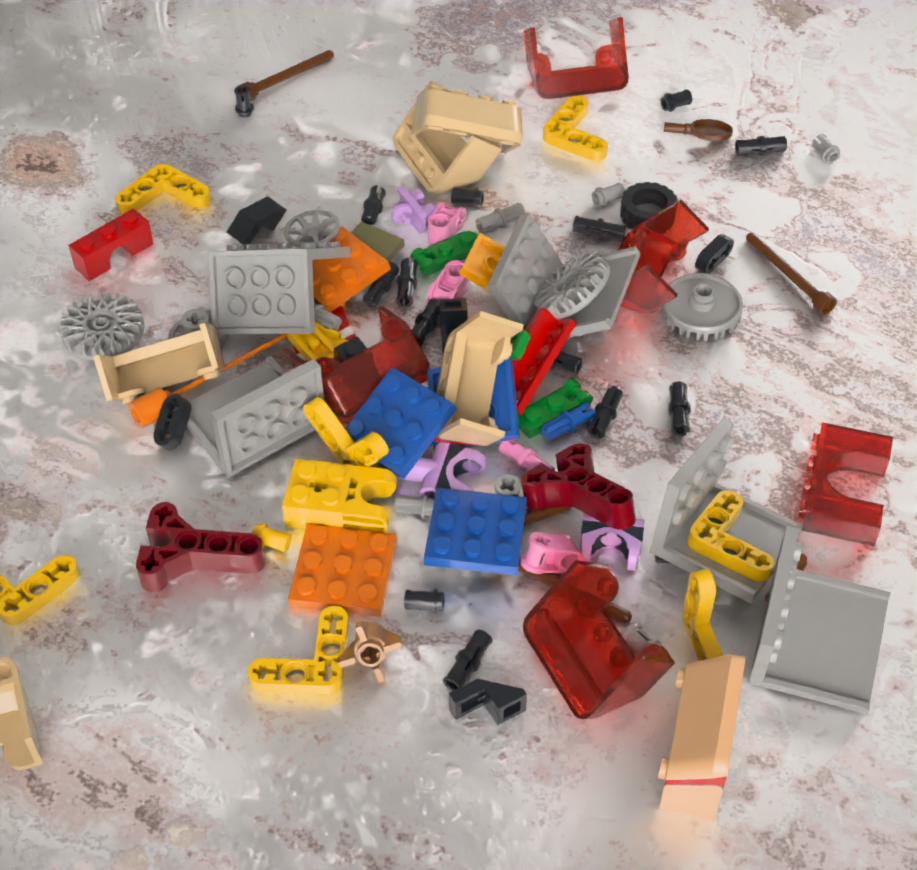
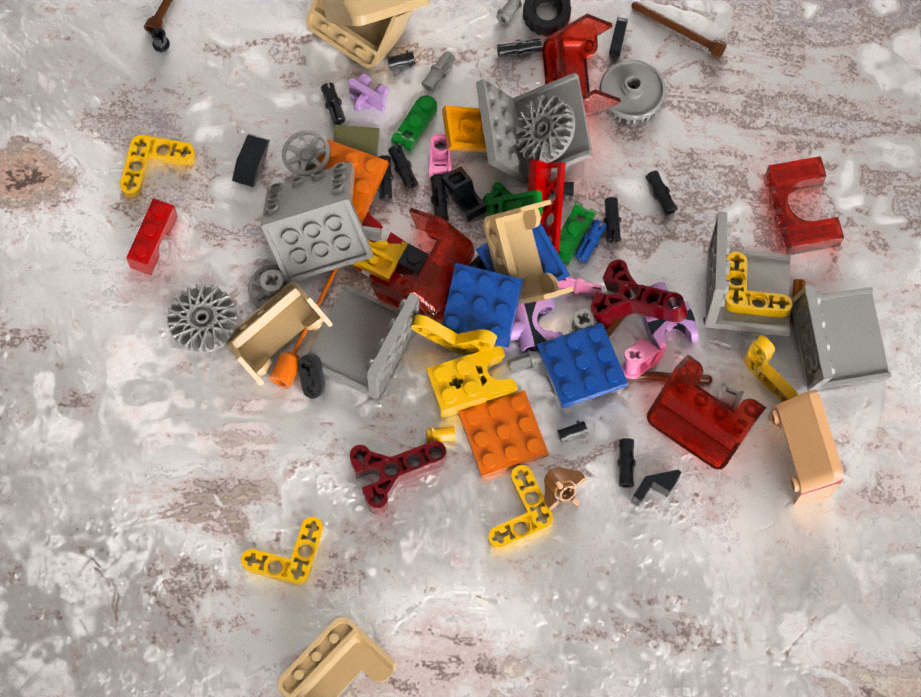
camera: 30 degrees left, 20 degrees up
bright pink piece [428,201,467,245] -> none

